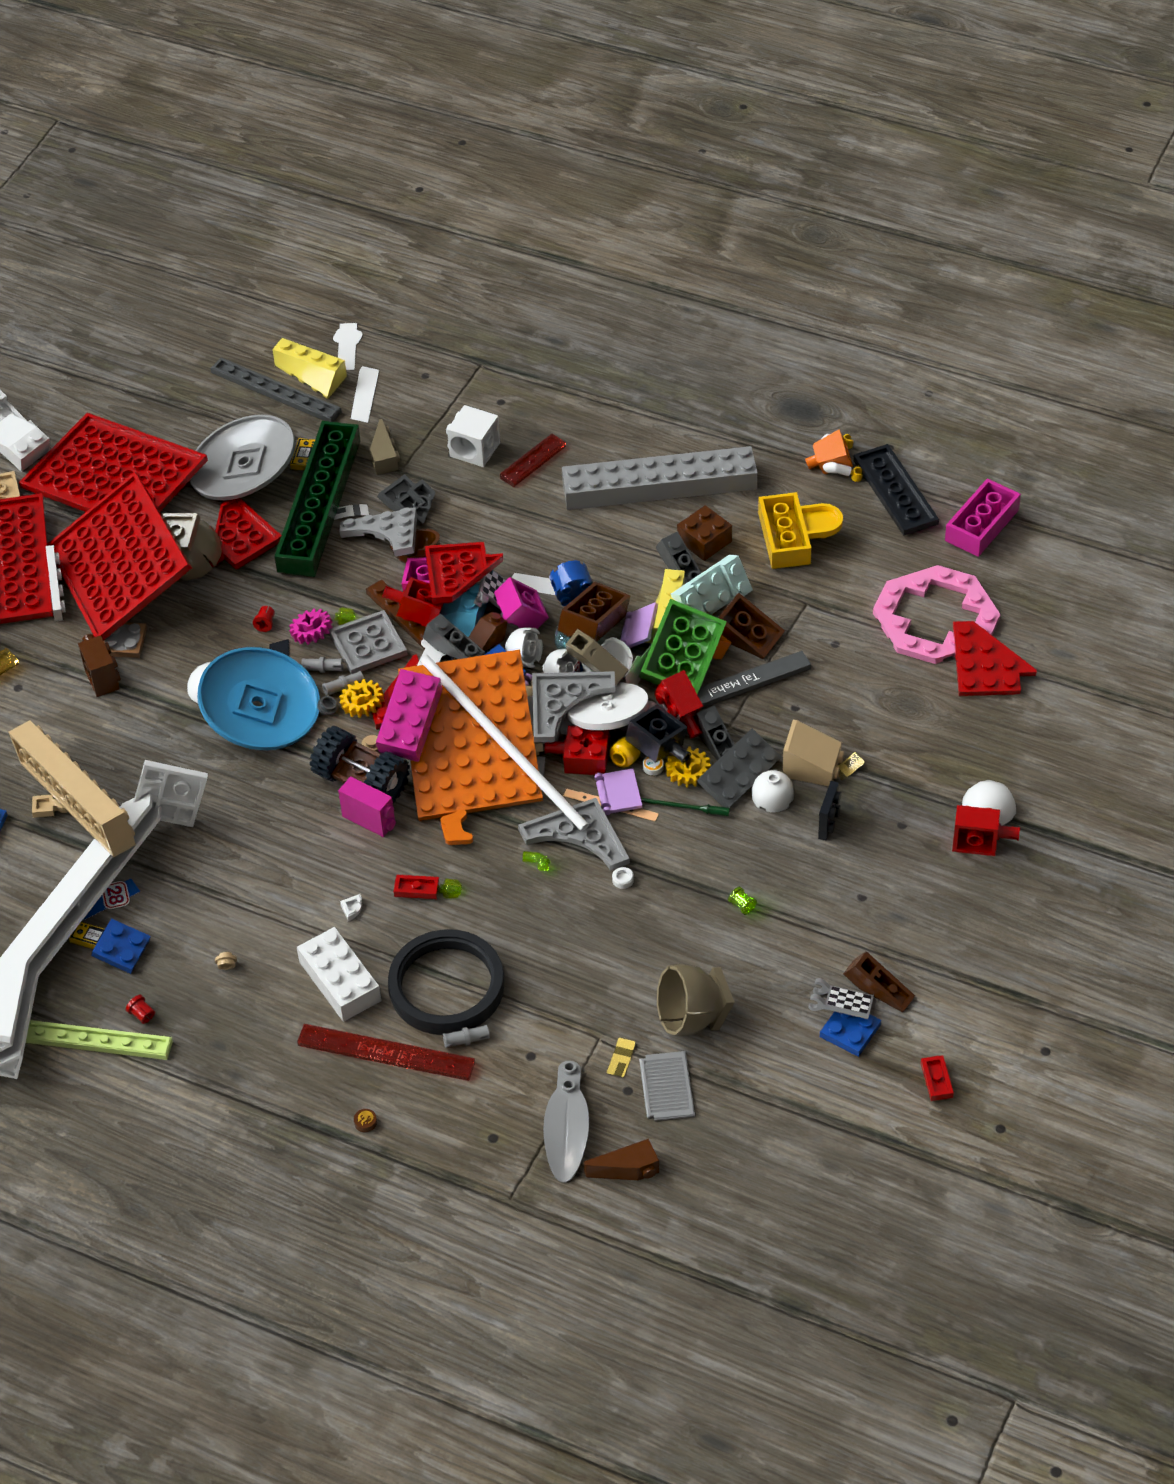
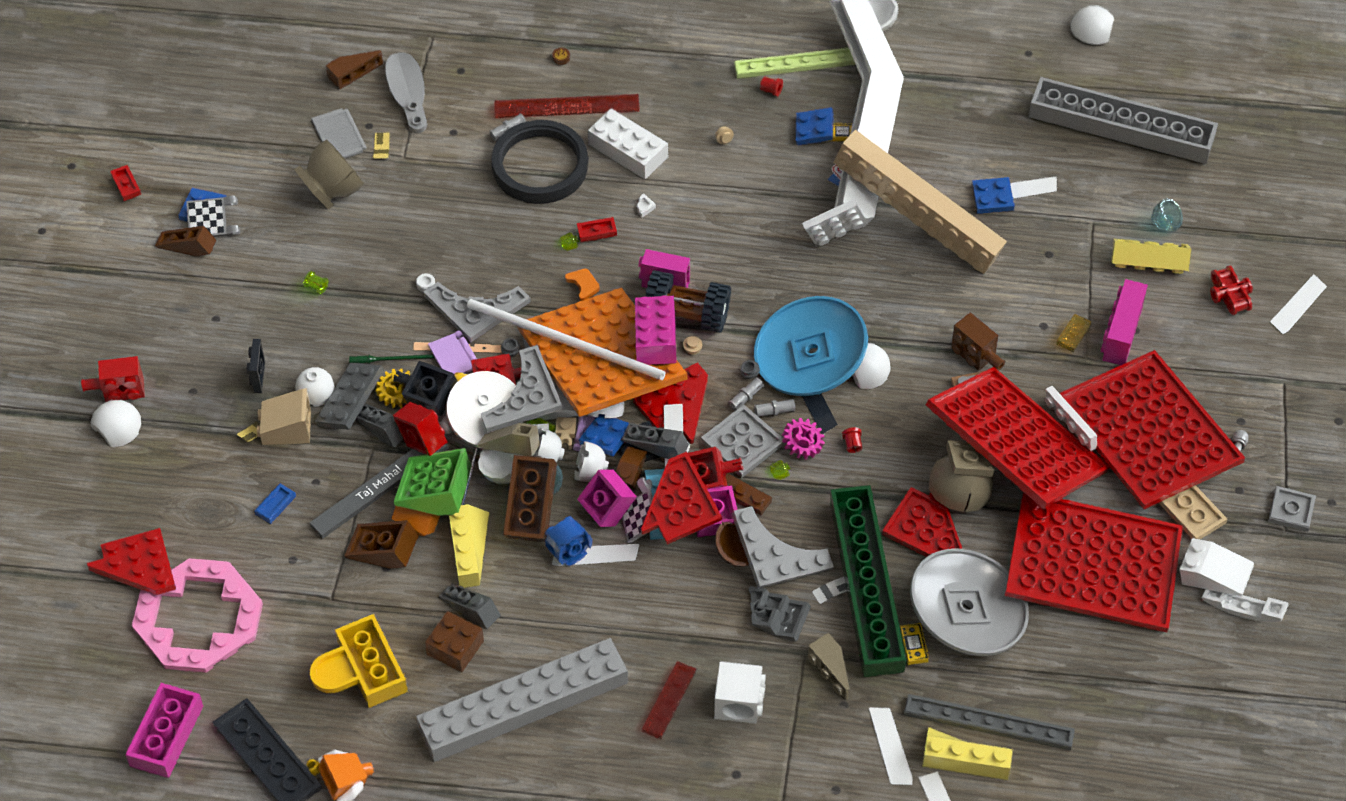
camera: 160 degrees right, 5 degrees up
yellow gear [339,679,384,718] -> none
clear neon green arm [522,851,550,871] -> none
lavender piece [620,602,658,648] -> none
light aqua piece [671,554,753,615] -> none
none -> blue tile [254,483,296,524]
none -> dark grey plate [501,338,520,356]

